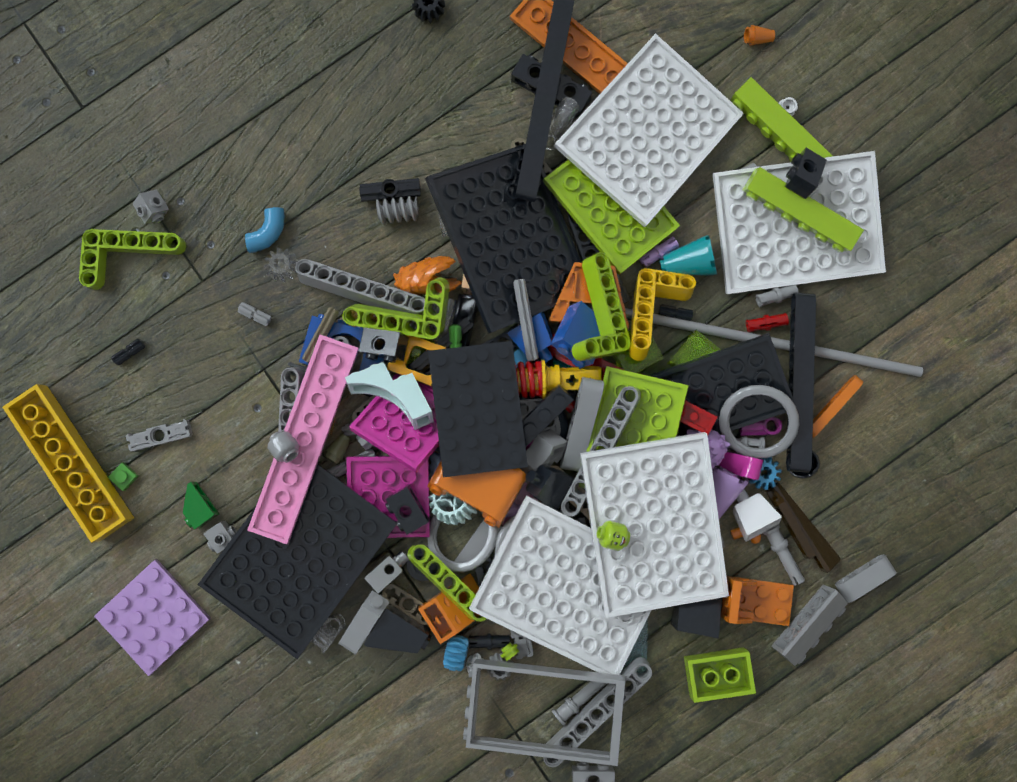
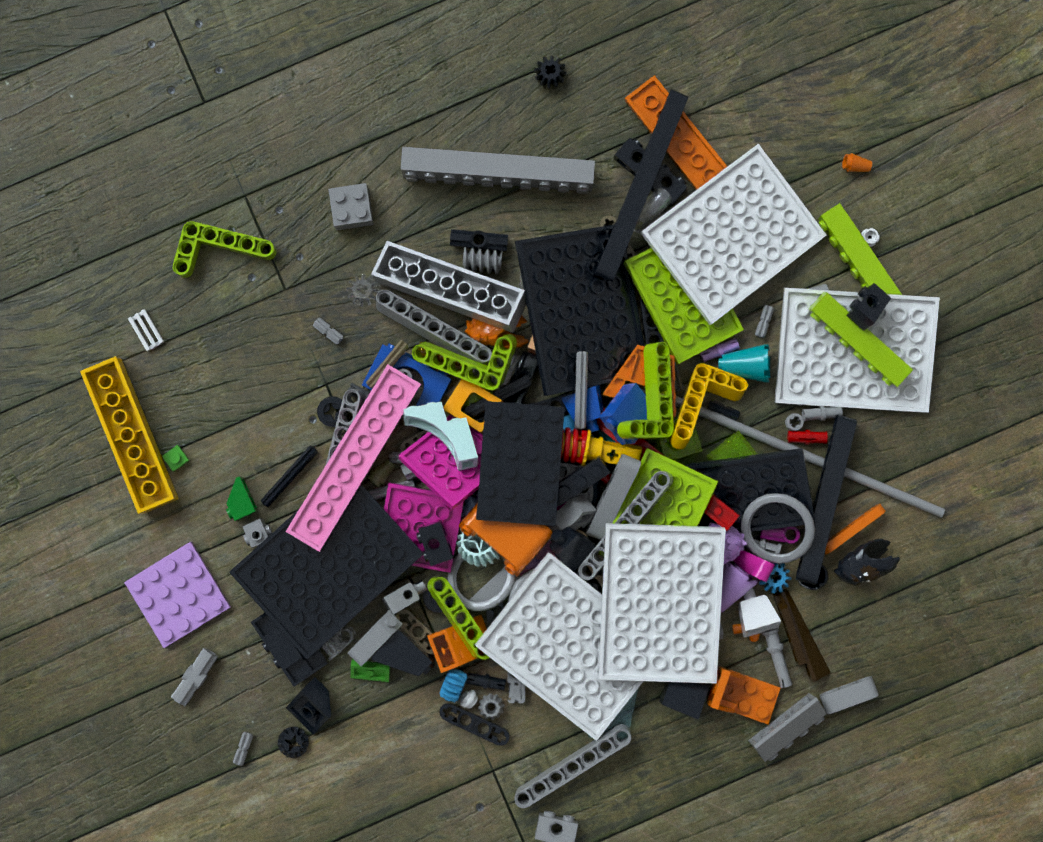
camera: 10 degrees right, 0 degrees up
black piece [111,339,145,365] -> none
light grey piece [126,419,193,451] -> none
light grey brick [133,189,169,224] -> none
dark azure cylinder [245,207,285,253] -> none
light grey head [267,431,299,463] -> none
brick [359,328,409,363] -> none
bright green piece [449,325,462,348] -> none
light grey door [463,659,625,766] -> none
lime plate [500,642,519,661] -> none
light grey pin [552,681,608,726] -> none
lime head [597,520,630,551] -> none
lime brick [684,647,756,703] -> none
none -> white tile [128,309,164,352]
none -> light grey piece [171,648,218,706]
none -> light grey piece [233,732,253,766]
none -> black bracket [251,613,328,687]
none -> black axle [261,445,318,507]
none -> black gear [278,727,309,758]
none -> black slope [286,677,331,735]
none -> black gear [317,396,348,427]
none -> light grey brick [328,183,374,230]
none -> bright green plate [350,660,390,682]
none -> light grey brick [371,241,526,333]
none -> light grey brick [401,147,595,194]
none -> black beam [439,702,510,746]
none -> light grey piece [755,305,774,338]
none -> light grey bush [785,413,804,431]
none -> black head [834,539,900,586]

